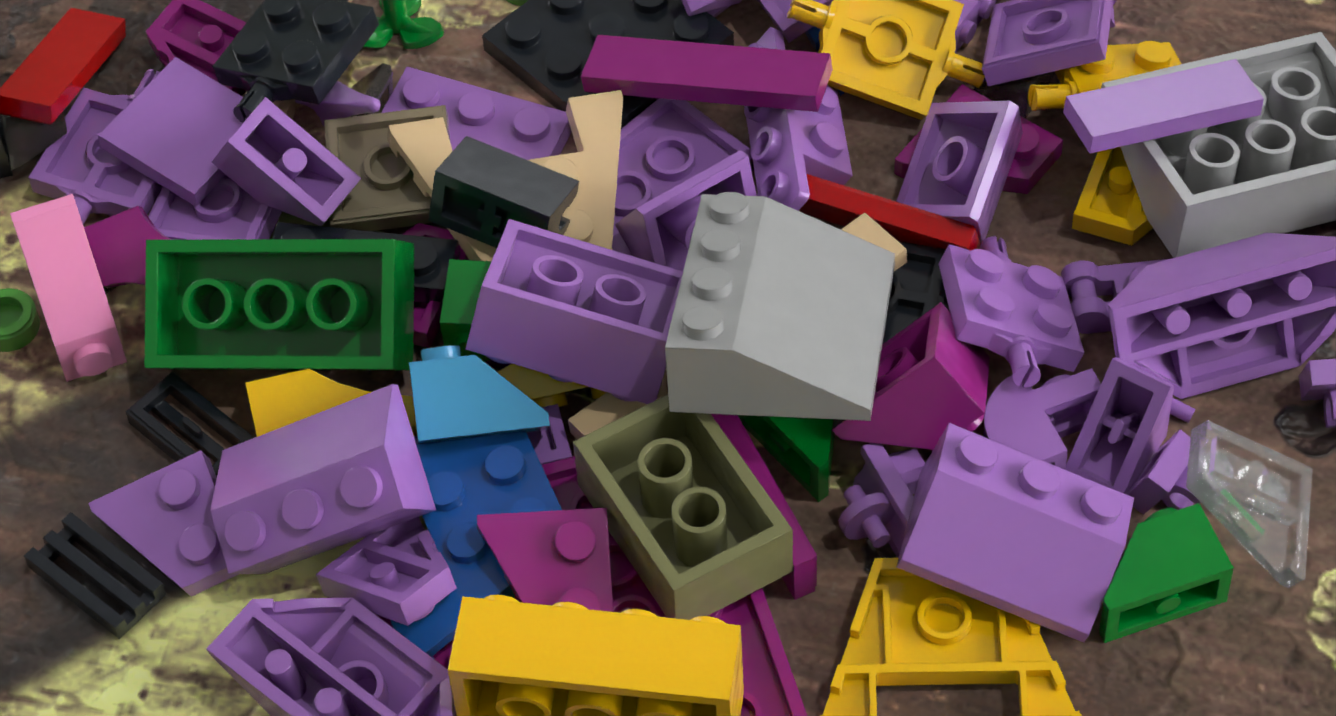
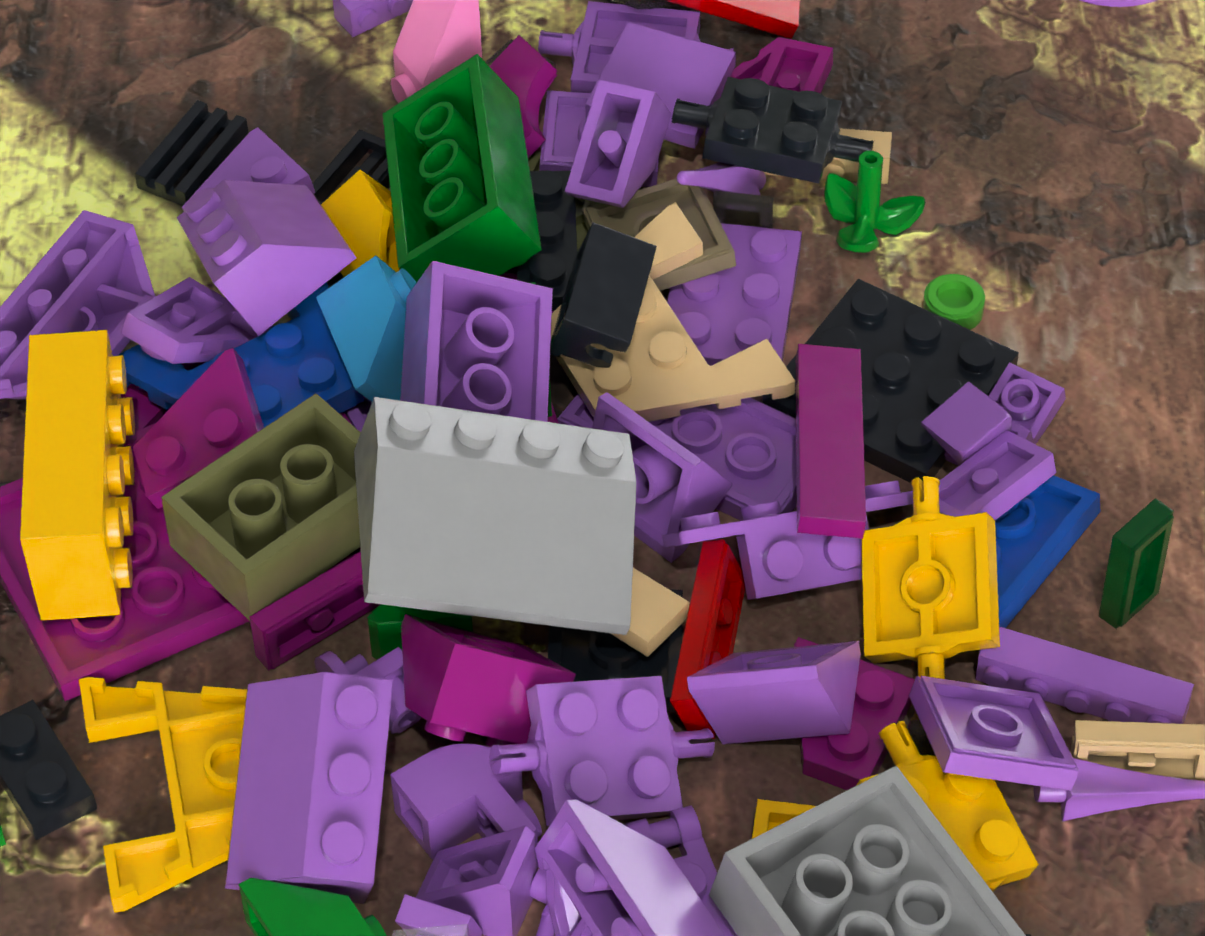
camera: 75 degrees right, 5 degrees down
tile [1063,59,1264,153] -> none

